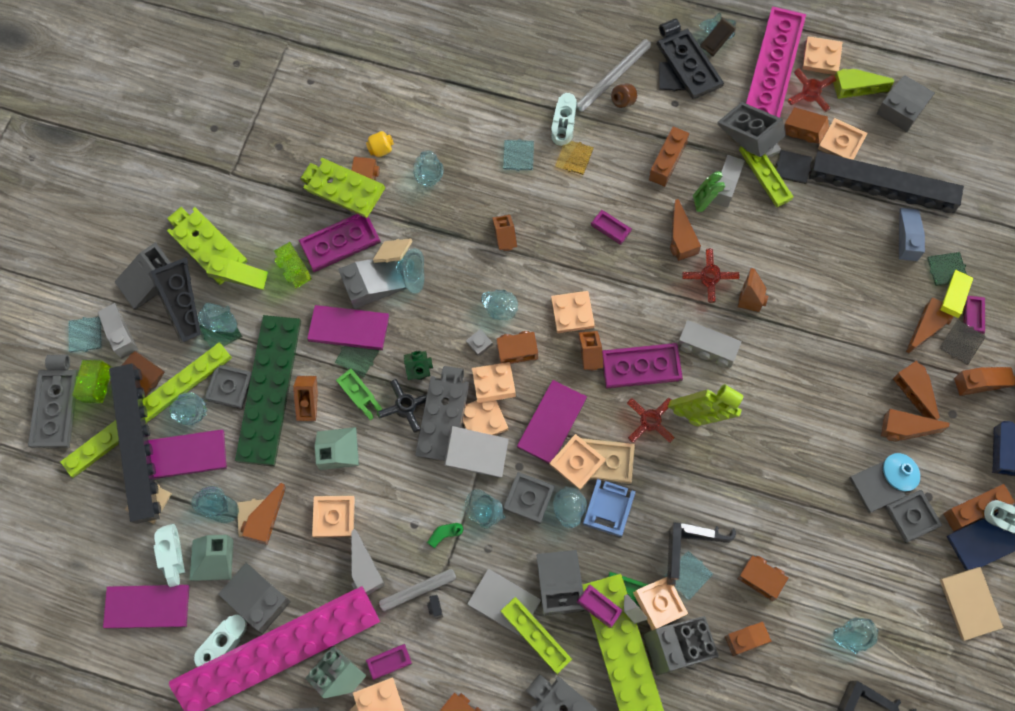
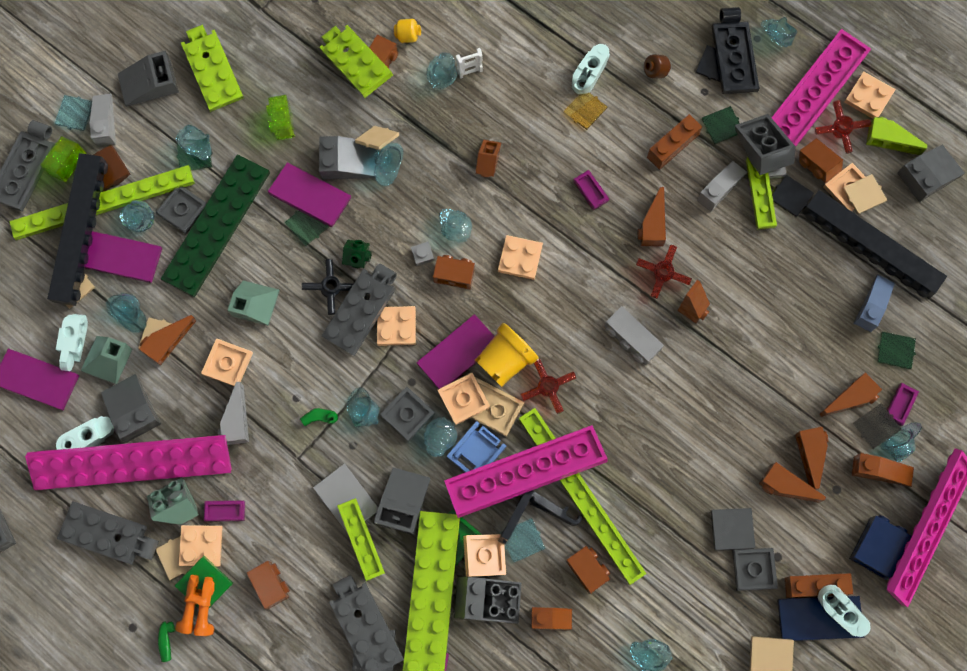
camera: 20 degrees right, 5 degrees up
black wedge [149,257,201,343] -> none
lime slope [206,255,268,290] -> none
dark orange slope [293,376,318,421] -> none
magenta tile [299,214,381,272] -> none
bright green hinge [336,369,382,420] -> none
light grey axle [379,569,456,611] -> none
black plate [427,595,443,619] -> none
light grey tile [444,426,508,478] -> none
light nougat plate [472,362,516,403] -> none
clear light blue piece [503,139,534,171] -> none
light grey axle [576,39,651,112] -> none
magenta tile [577,584,623,628] -> none
dark orange slope [579,331,603,371] -> none
magenta tile [602,343,683,389] -> none
light grey slope [624,594,647,623] -> none
lime hinge [668,384,743,427] -> none
bright green hinge [693,171,726,212] -> none
dark brown tile [700,17,736,57] -> none
medium azure dish [883,453,920,492] -> none
neon yellow tile [940,270,973,318] -> none
none -> dark pink plate [444,425,608,518]
none -> white piece [456,48,483,79]
none -> yellow piece [475,323,539,387]
none -> lime plate [519,408,646,585]
none -> clear green piece [702,106,740,145]
none -> tan piece [843,174,887,214]
none -> clear light blue piece [880,422,922,462]

